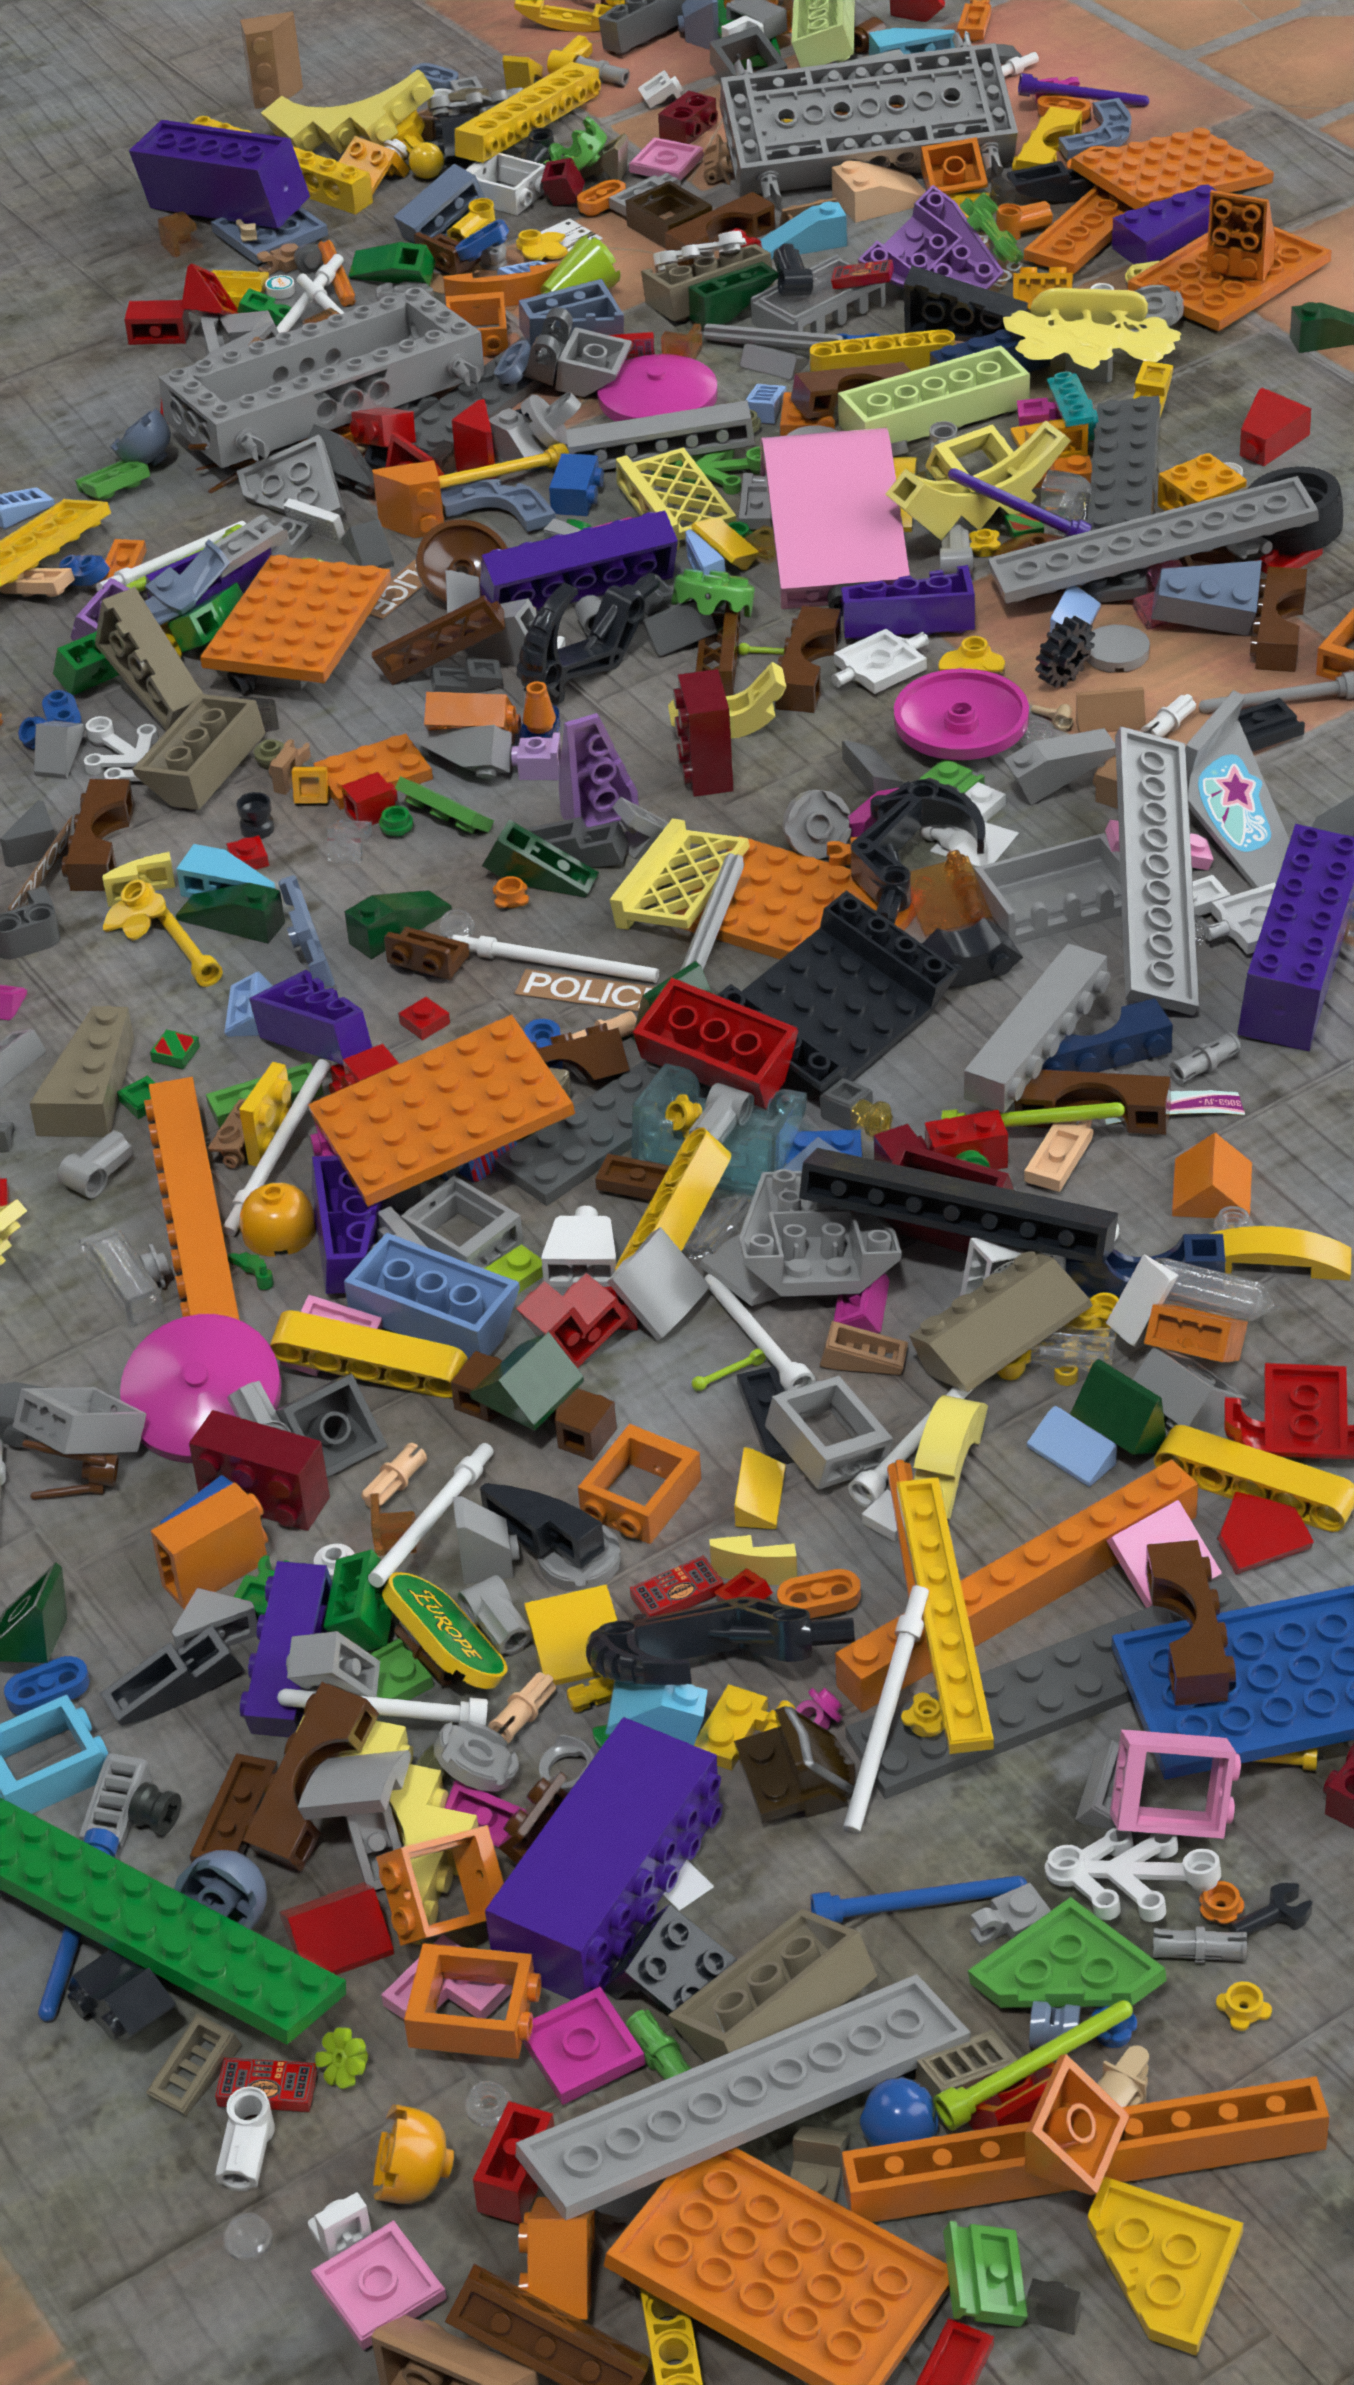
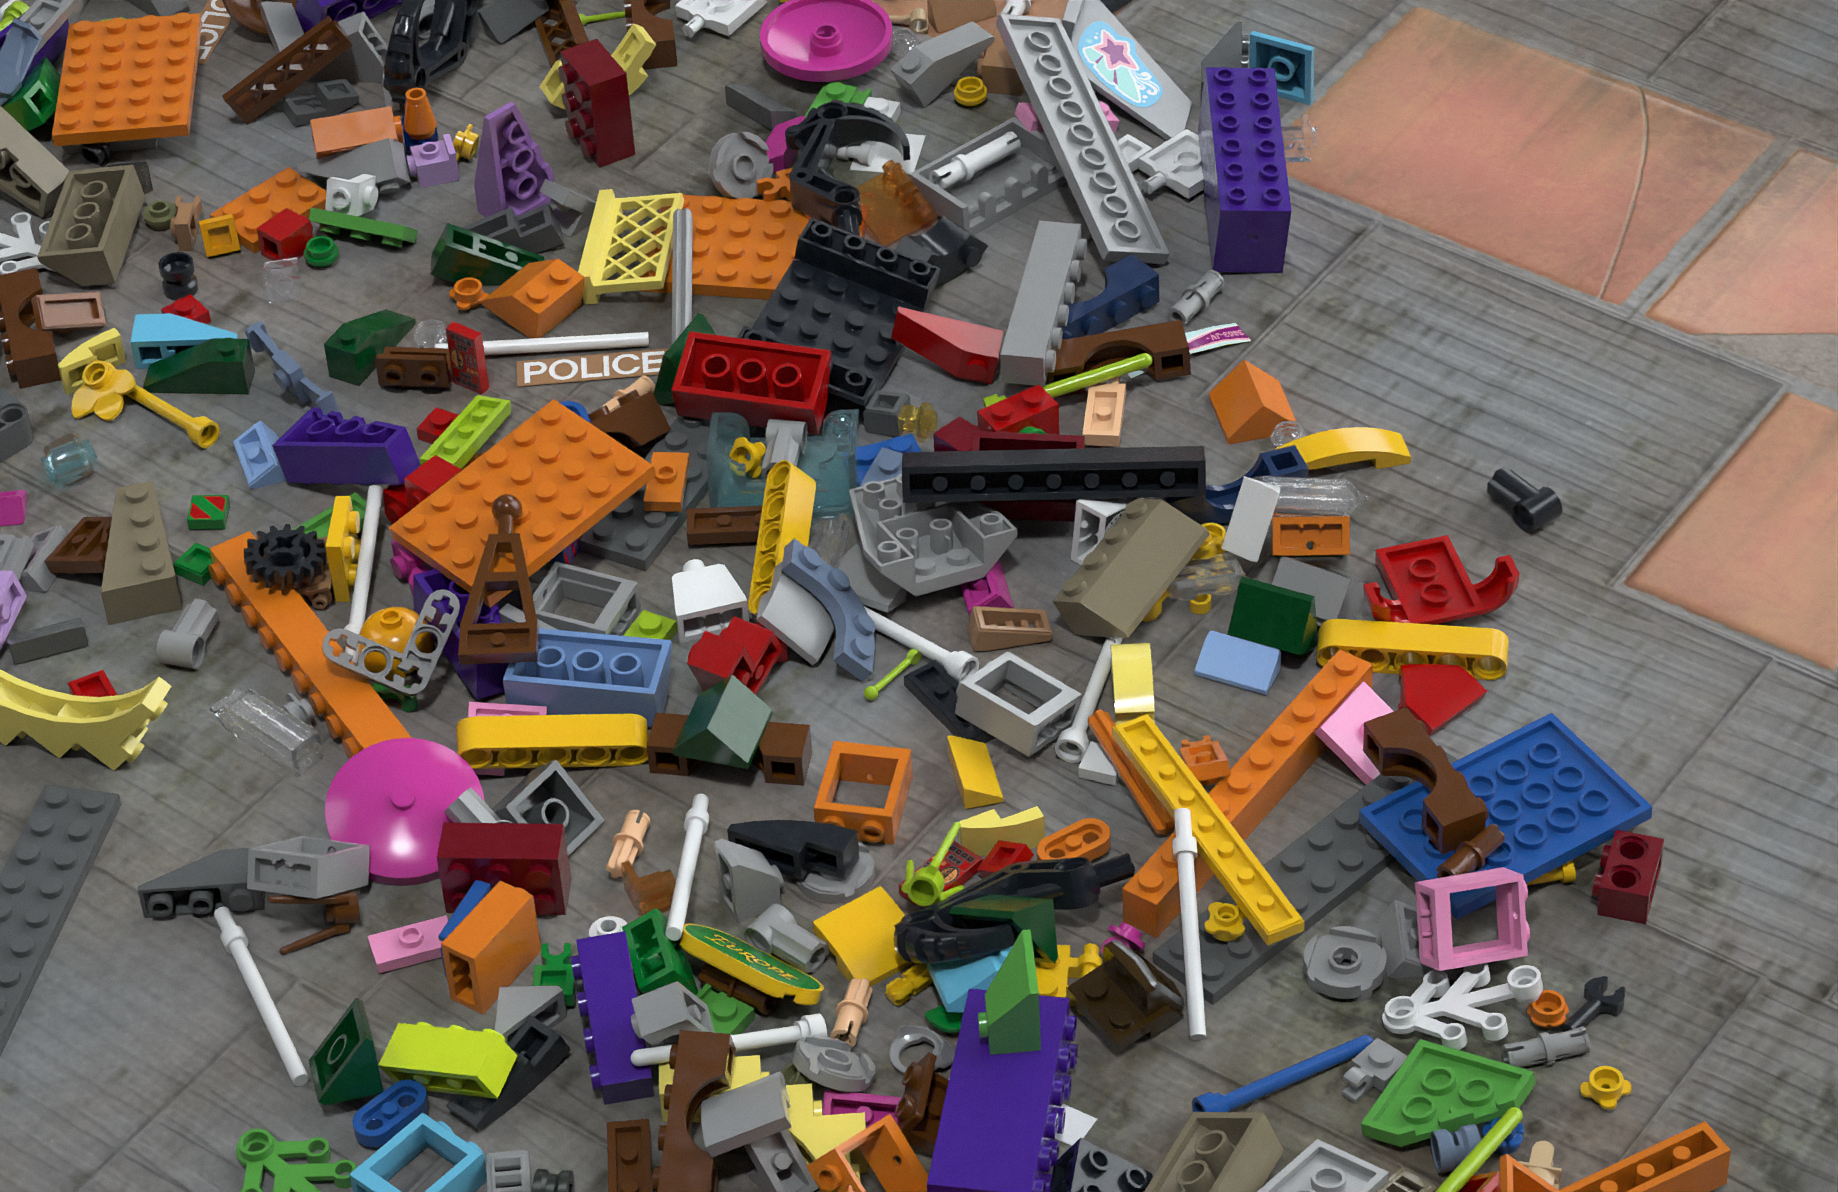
camera: 20 degrees left, 0 degrees up
none -> tile [31,291,106,334]
none -> clear light blue head [40,433,98,487]
none -> reddish brown wing [44,516,112,574]
none -> black gear [244,524,327,590]
none -> light grey beam [322,589,460,696]
none -> white bracket [325,174,378,216]
none -> bright pink plate [367,915,448,974]
none -> neon yellow brick [378,1022,517,1099]
none -> lime plate [419,395,511,469]
none -> red tile [445,321,489,395]
none -> reddish brown plate [458,494,539,665]
none -> orange slope [482,258,585,339]
none -> orange plate [643,452,690,512]
none -> sand blue plate [781,538,876,681]
none -> red slope [891,307,1003,385]
none -> lime plant [901,822,965,906]
none -> white pin [929,131,1021,190]
none -> dark green slope [949,894,1058,964]
none -> yellow plate [954,76,987,107]
none -> bright green slope [978,929,1041,1055]
none -> orange plate [1179,735,1231,785]
none -> light grey plate [1303,926,1387,1001]
none -> reddish brown axle [1436,824,1505,878]

